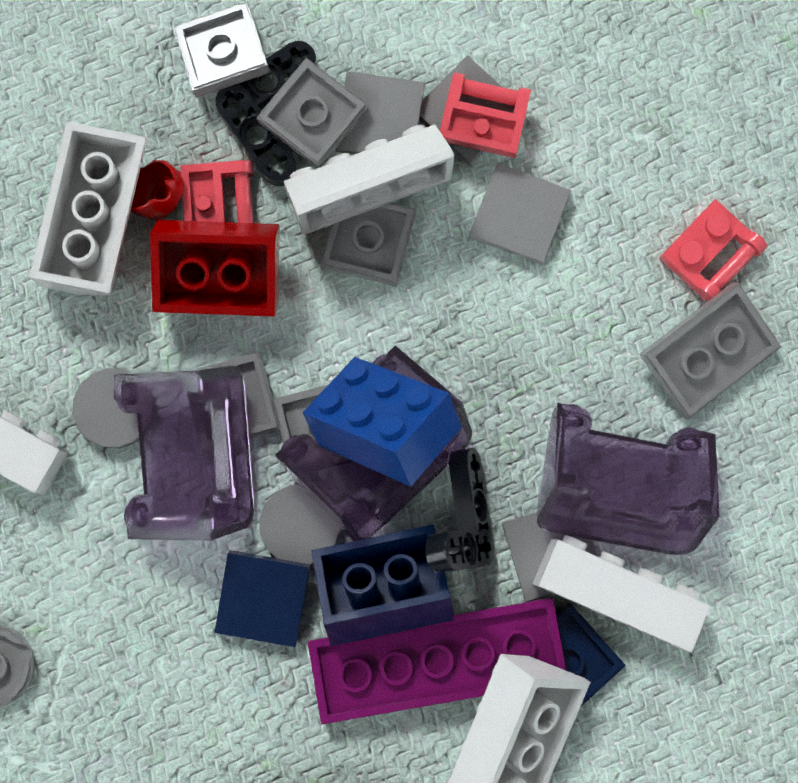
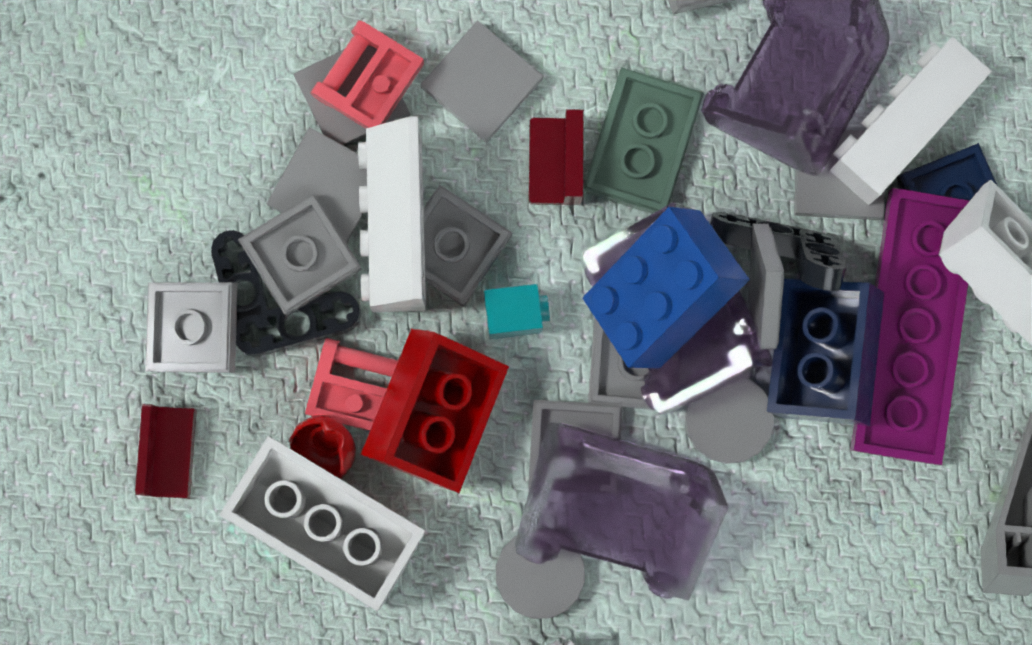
camera: 75 degrees left, 0 degrees up
dark blue tile [214,550,311,647] -> none
none -> dark red panel [135,404,197,499]
none -> teal brick [484,284,550,340]
none -> dark red panel [529,109,584,205]
none -> sand green tile [583,67,704,216]
none -> light grey tile [747,224,784,349]

